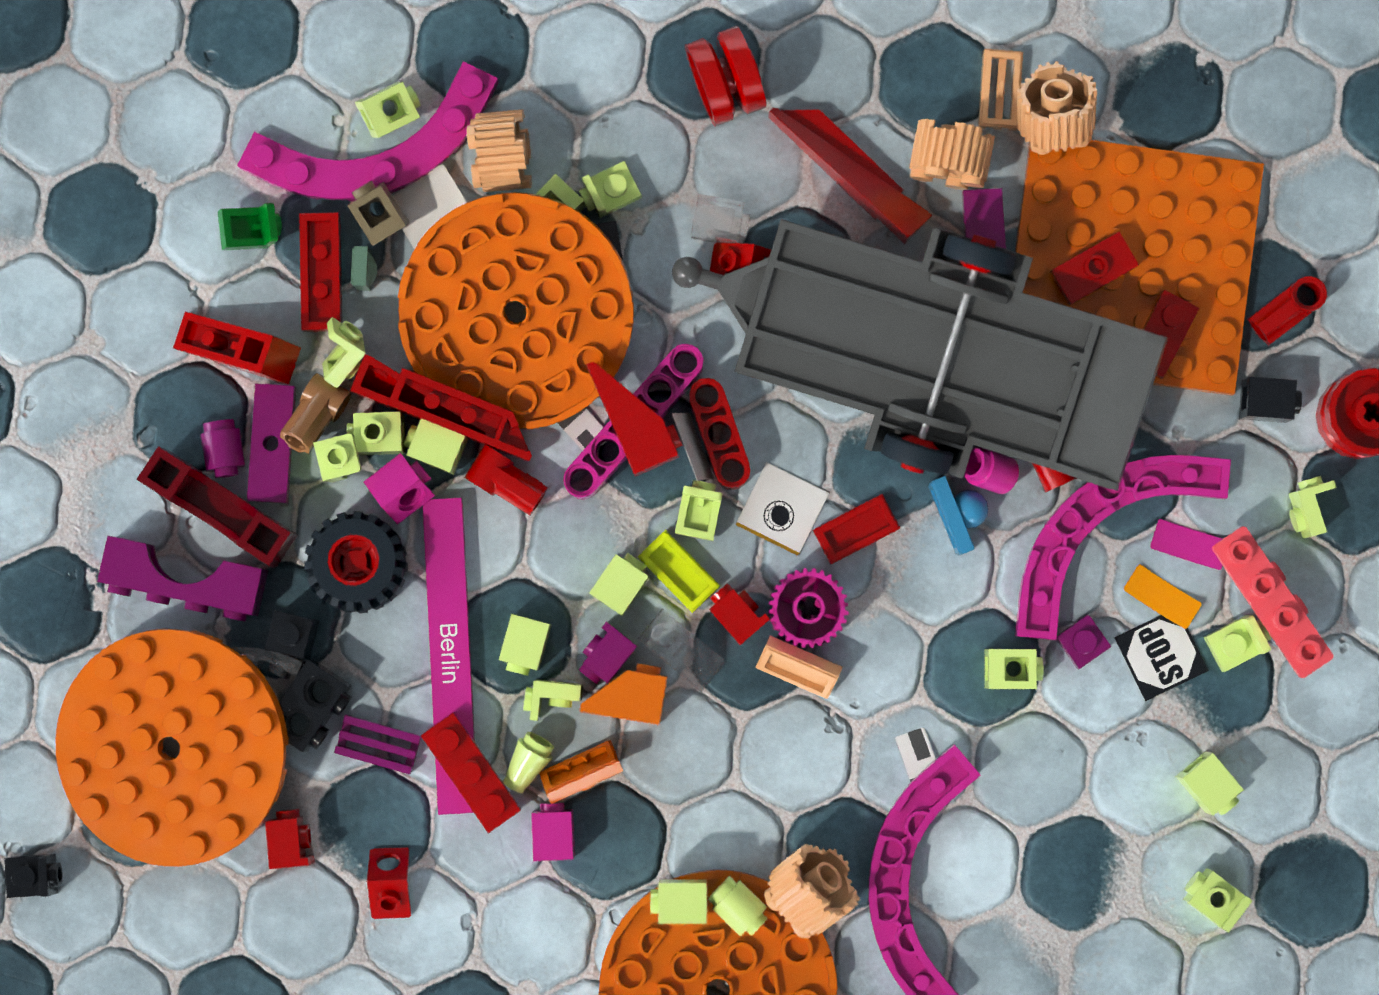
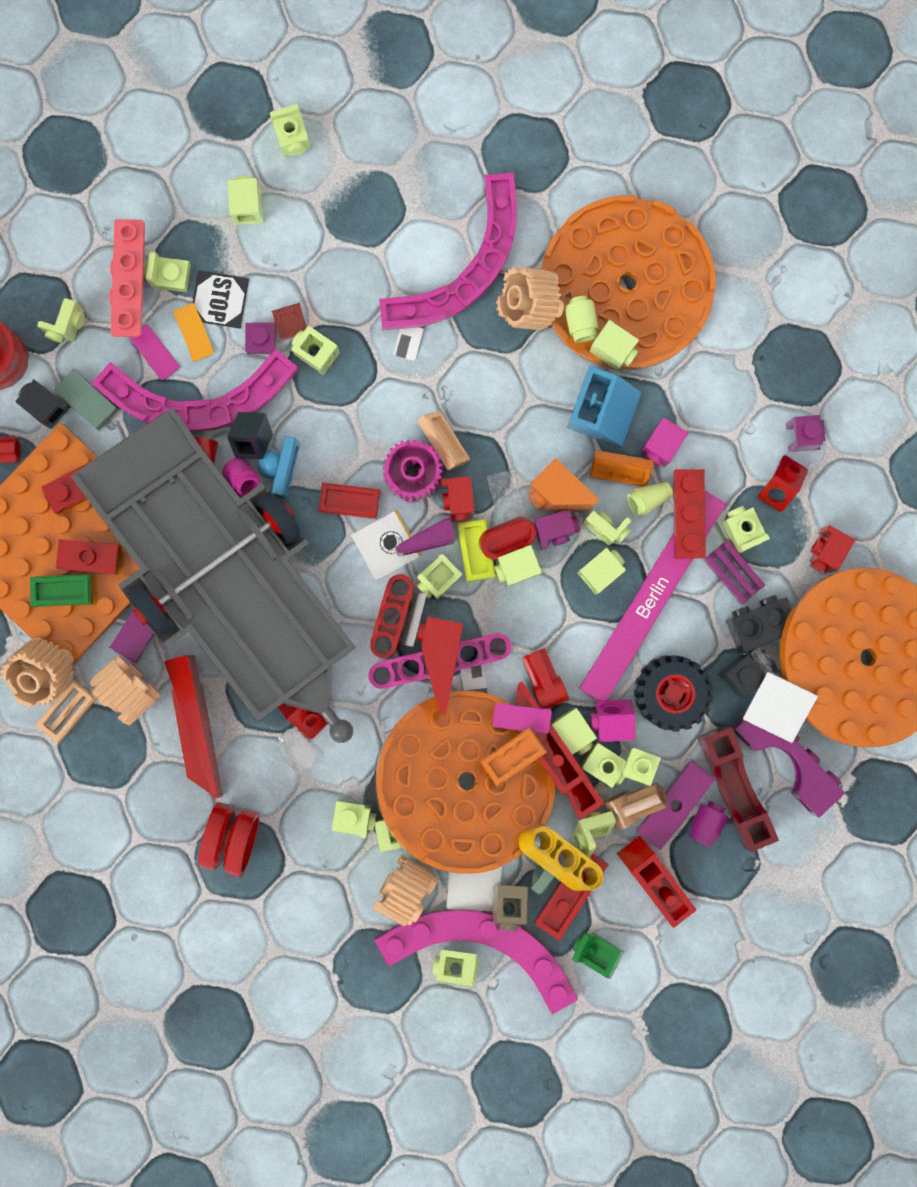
camera: 145 degrees left, 0 degrees up
none -> green tile [30,574,93,607]
none -> sand green tile [54,369,119,430]
none -> black brick [227,412,273,459]
none -> clear red tile [272,303,307,341]
none -> magenta slope [396,517,455,557]
none -> red tile [479,517,537,559]
none -> orange plate [480,727,548,787]
none -> dark pink sticker [492,703,552,734]
none -> yellow beam [519,826,603,891]
none -> dark azure slope [567,366,642,448]
none -> yellowish green brick [721,506,770,553]
none -> white sticker [743,672,818,743]
none -> magenta window [786,415,826,452]

